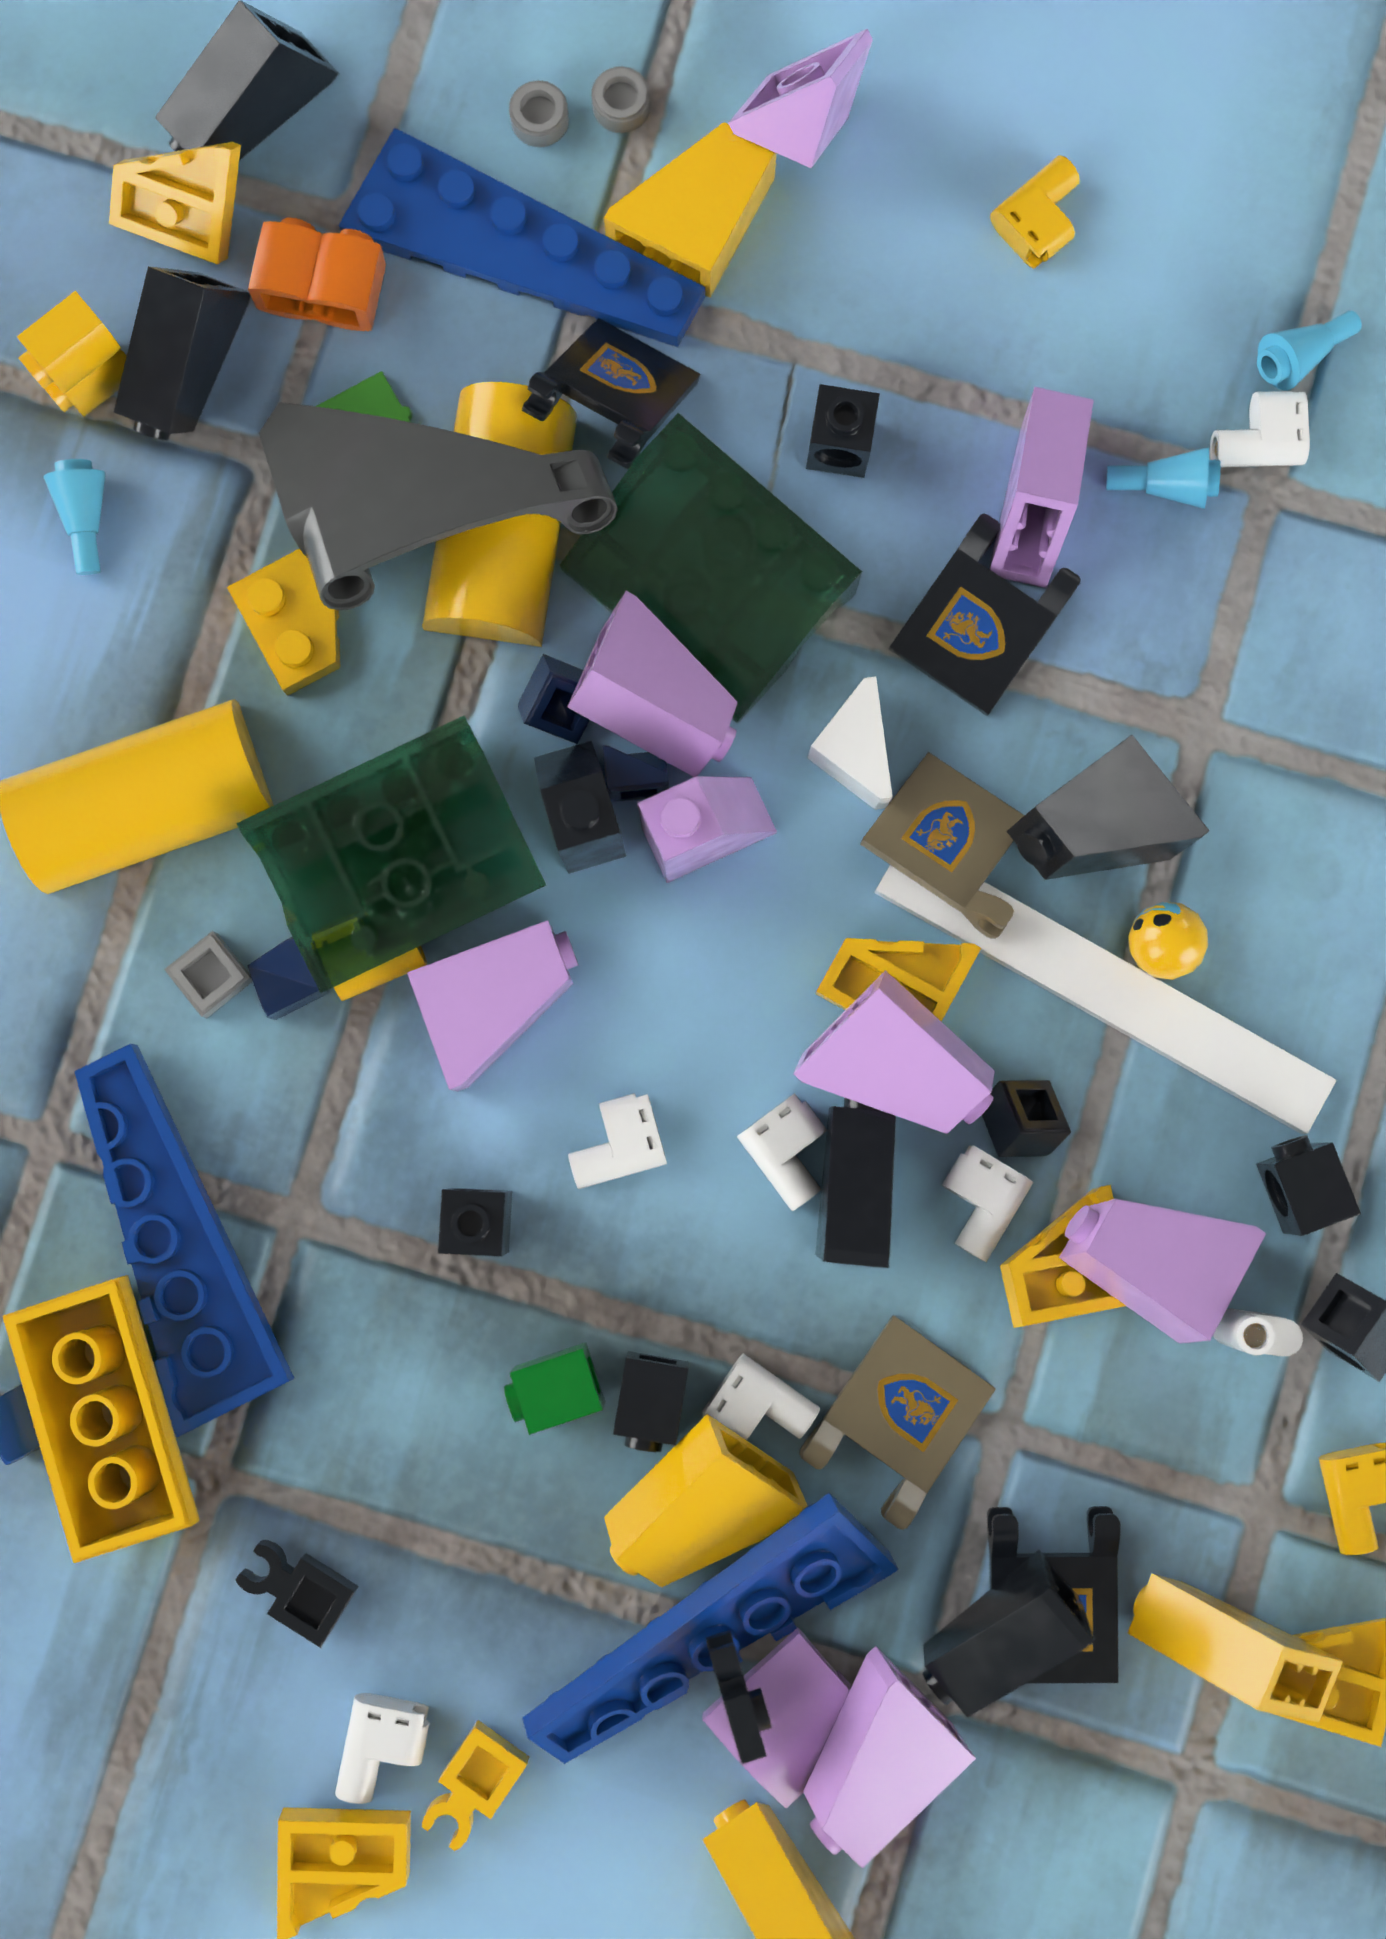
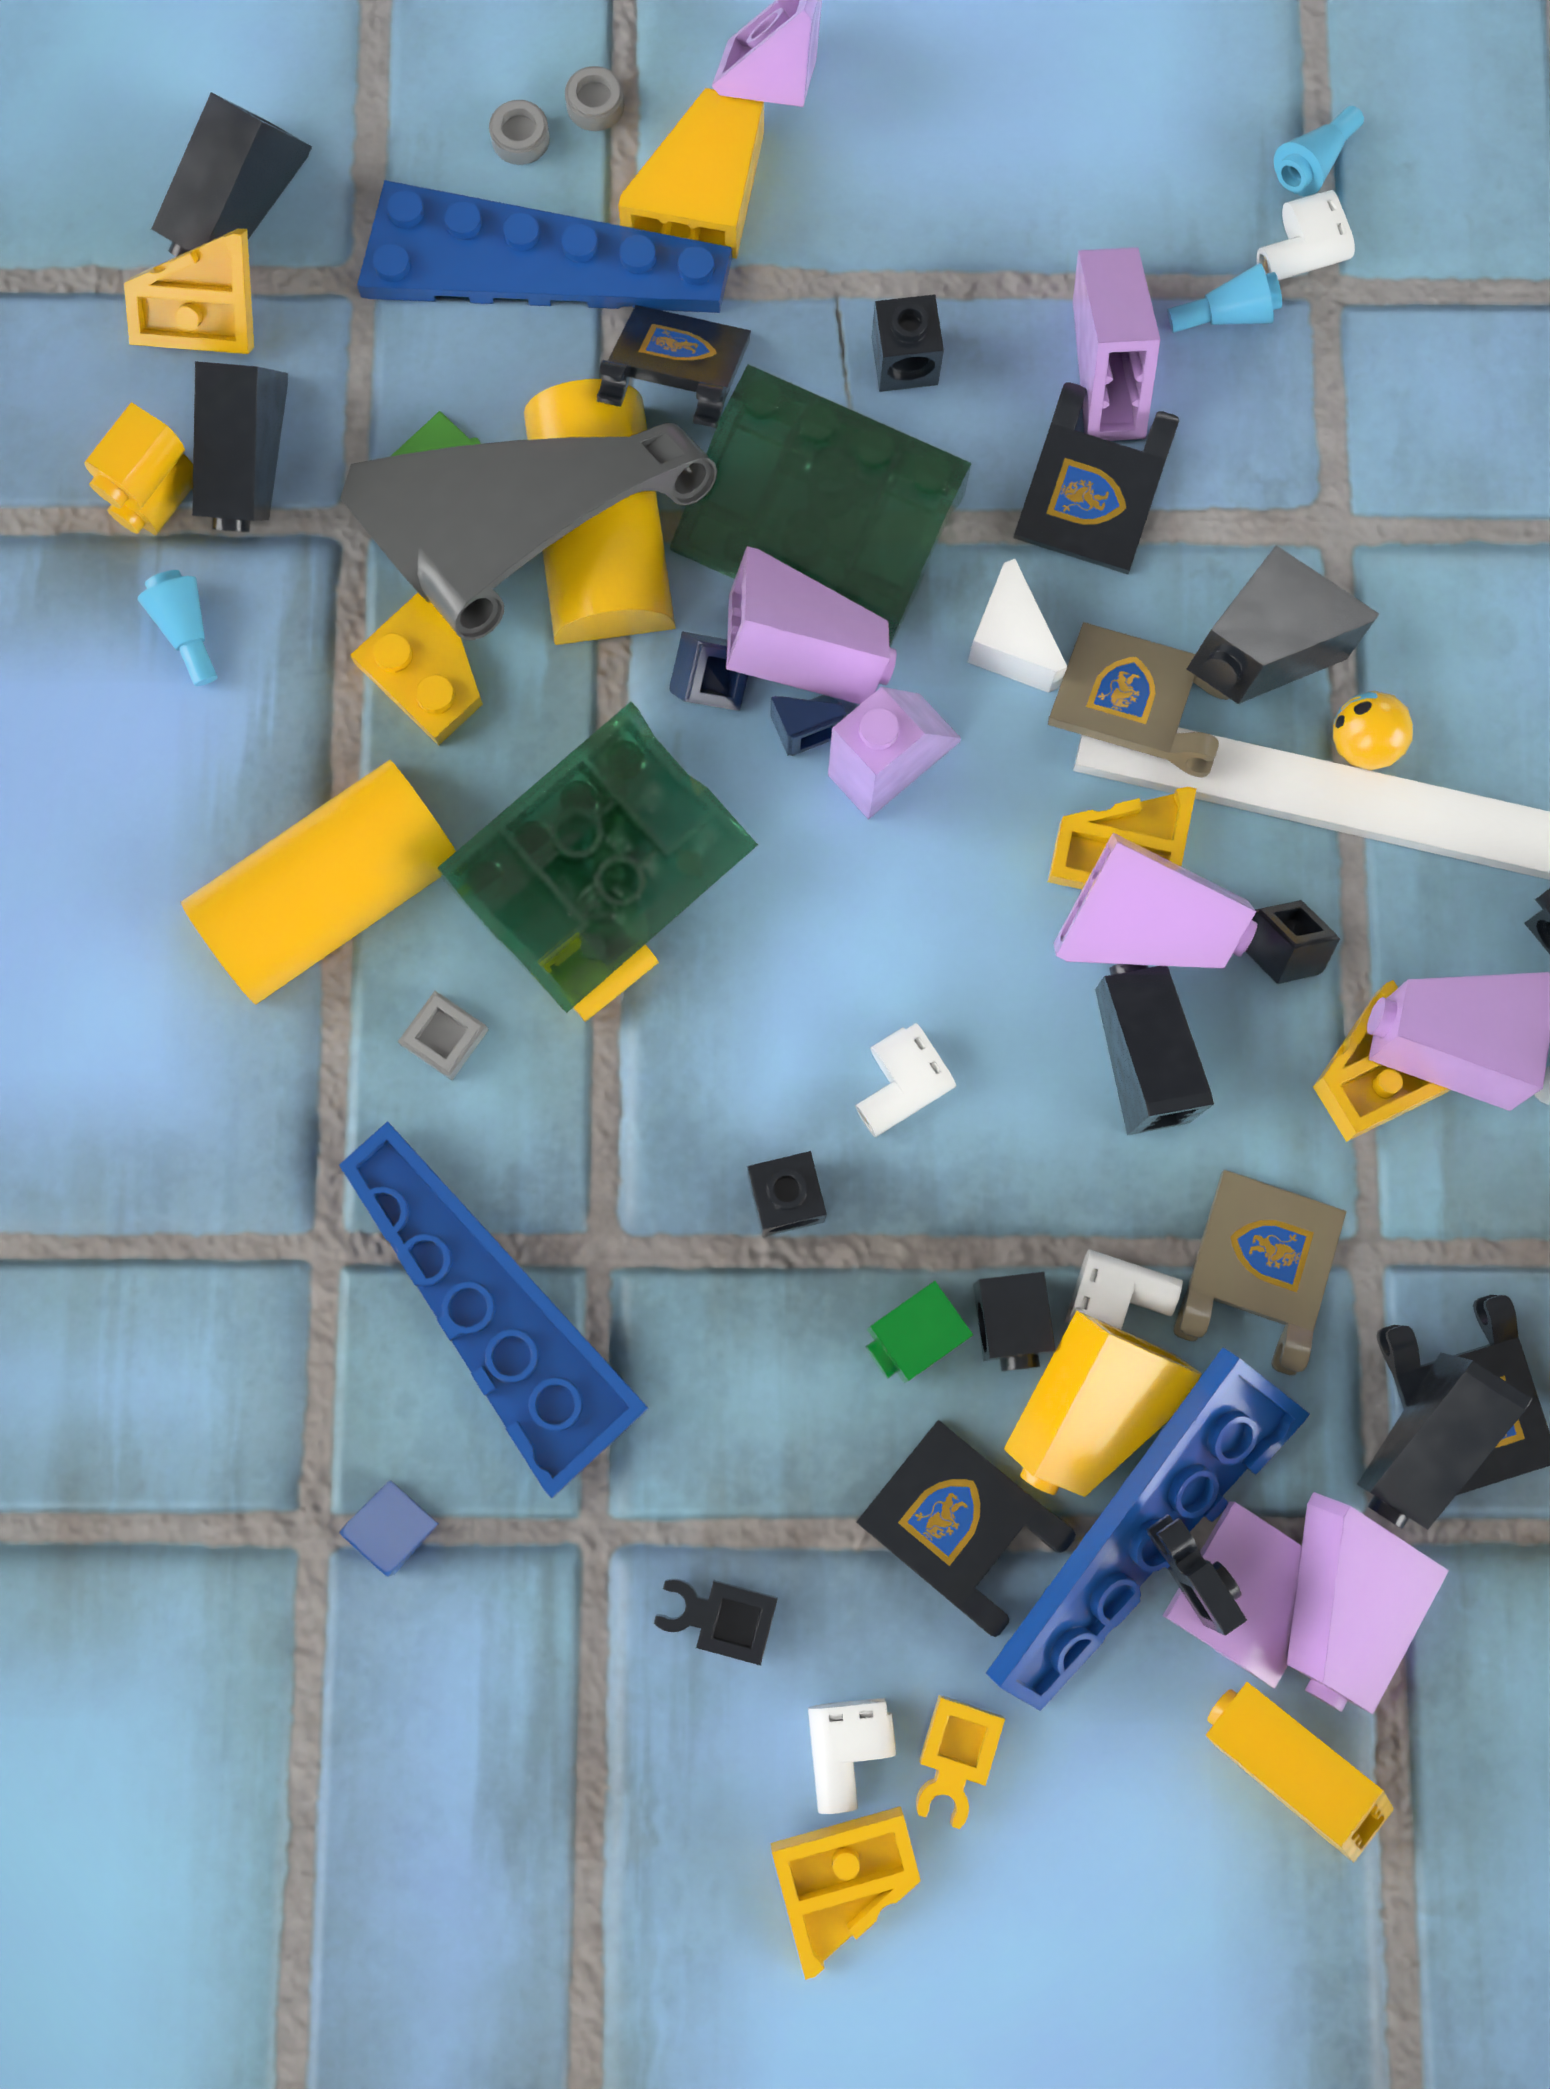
camera: 20 degrees left, 5 degrees down
yellow brick [2,1275,200,1564] -> none
dark blue slope [247,935,330,1020] -> none
orange brick [248,217,386,331] -> none
lavender slope [407,920,579,1092] -> none
black slope [534,741,626,874] -> none
white piece [737,1093,828,1211] -> none
white piece [942,1145,1033,1263] -> none
yellow piece [990,155,1080,269] -> none
none -> black flag [856,1420,1076,1637]

